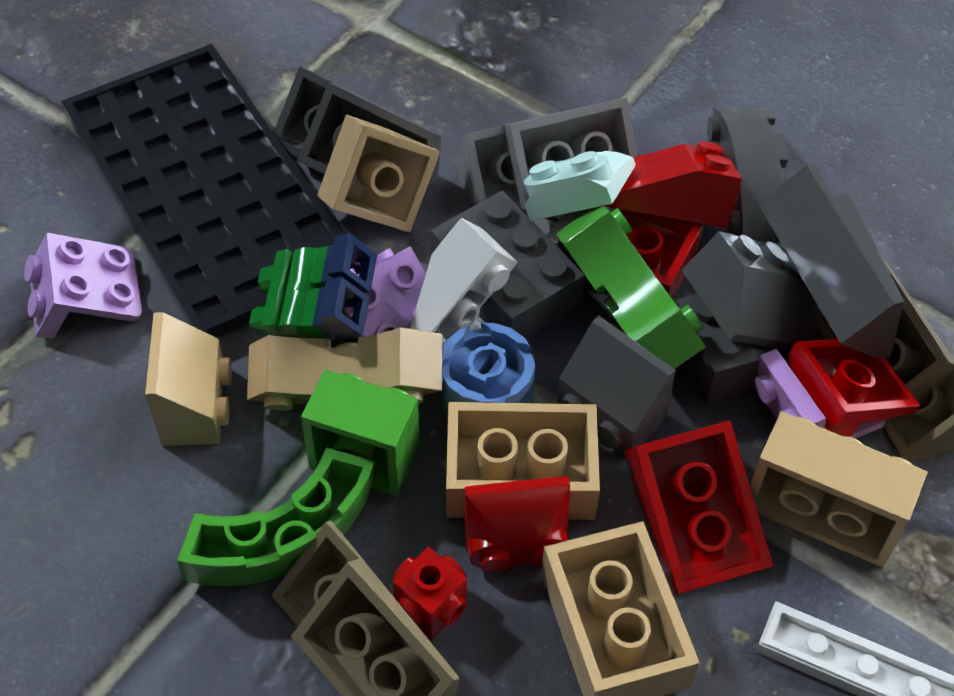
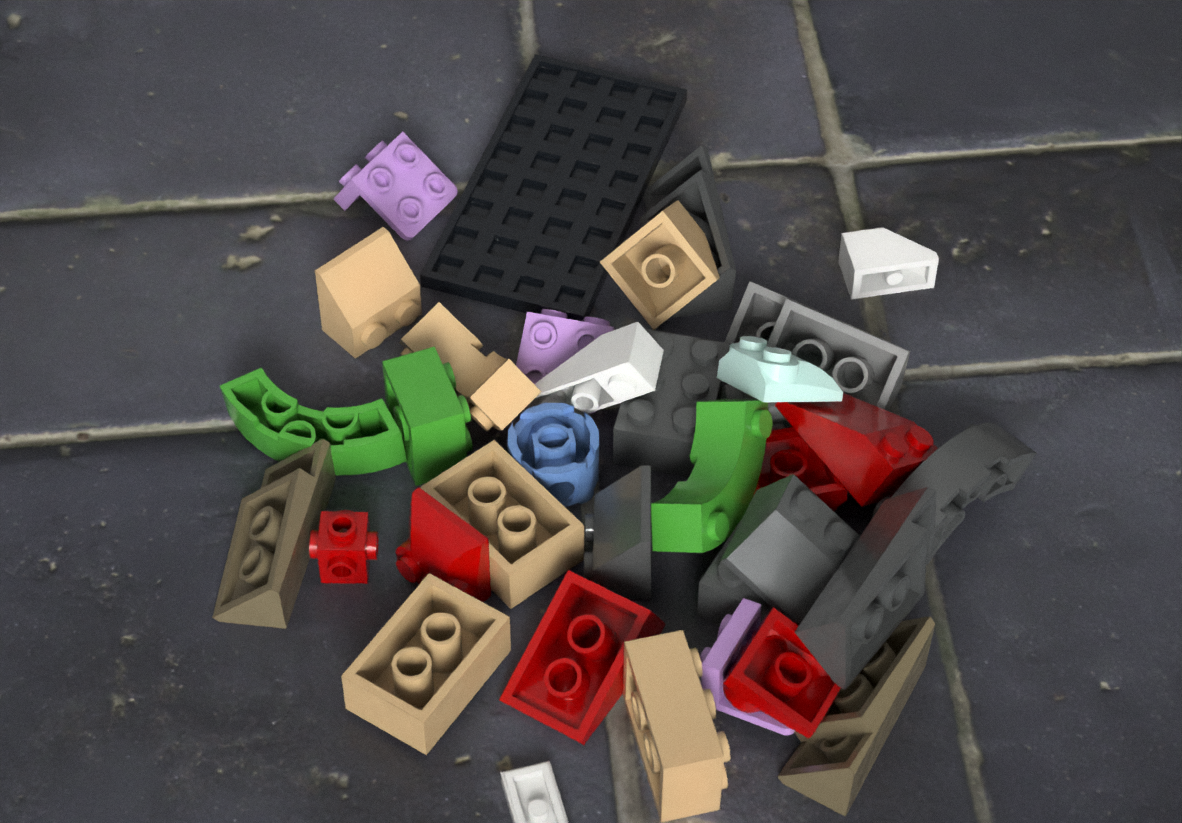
camera: 50 degrees right, 5 degrees down
hips [249,233,377,340] -> none
none -> white slope [838,228,939,299]

